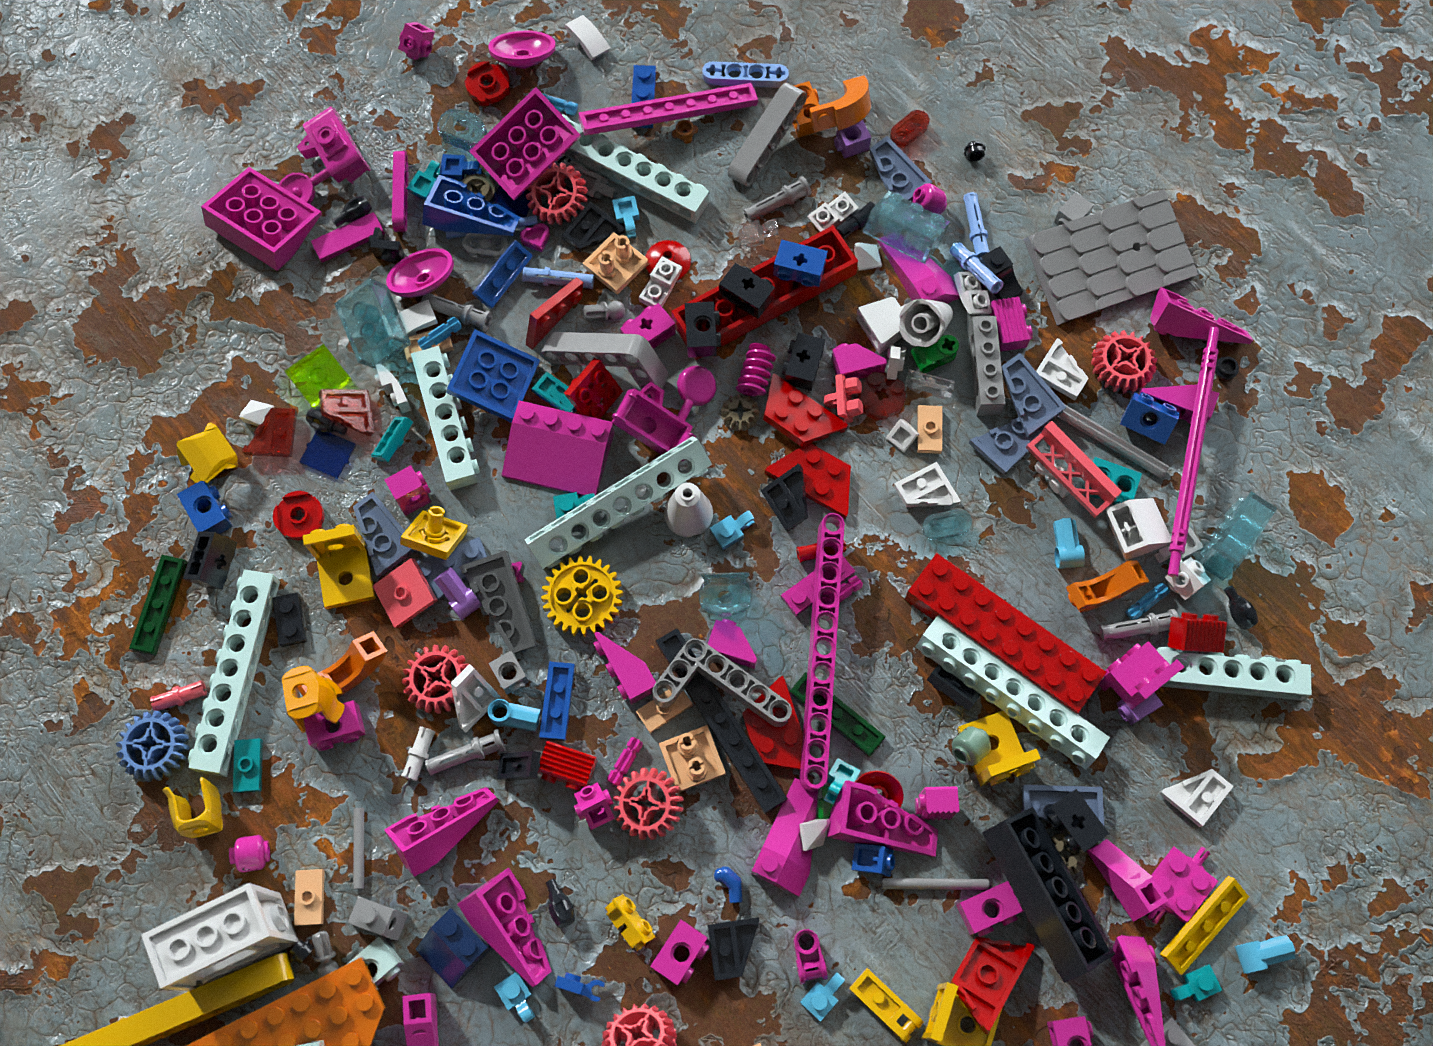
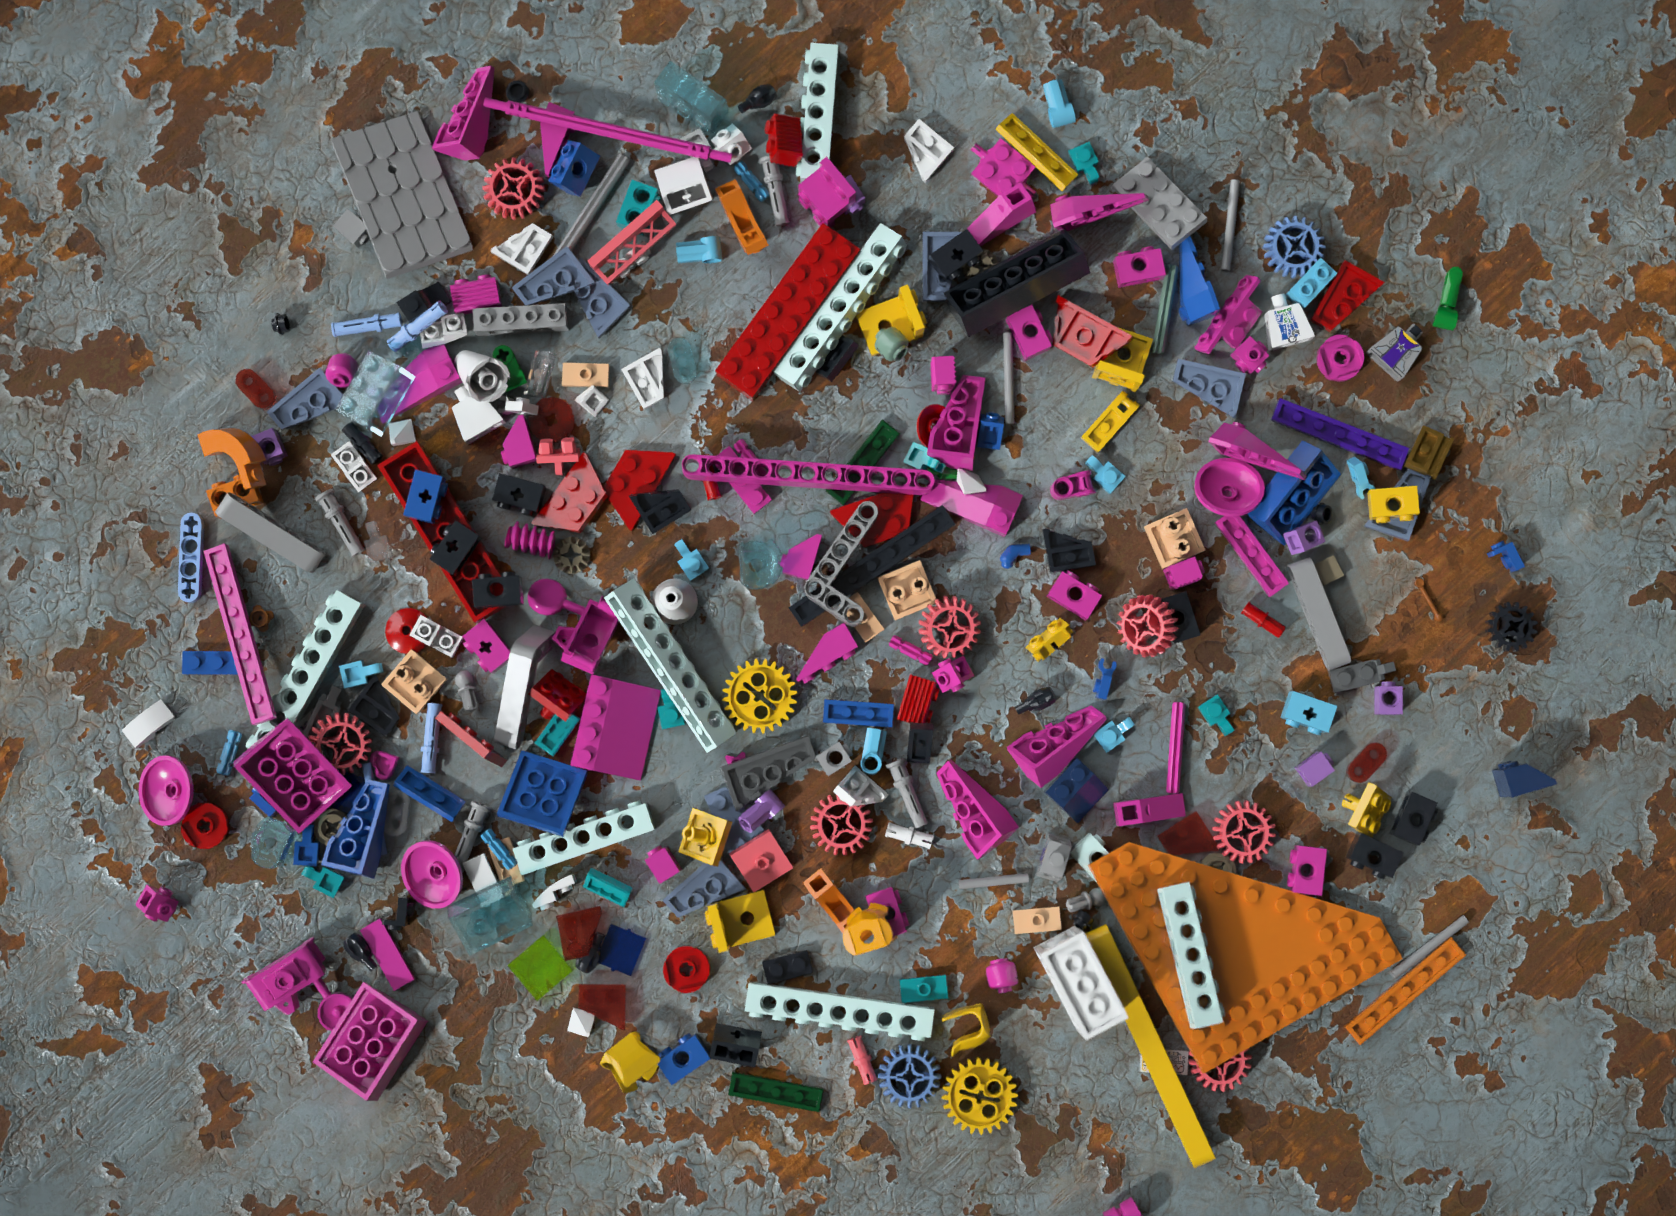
camera: 90 degrees left, 15 degrees up
dark pink beam [392,151,408,232] -> none
none -> yellow gear [941,1057,1018,1135]

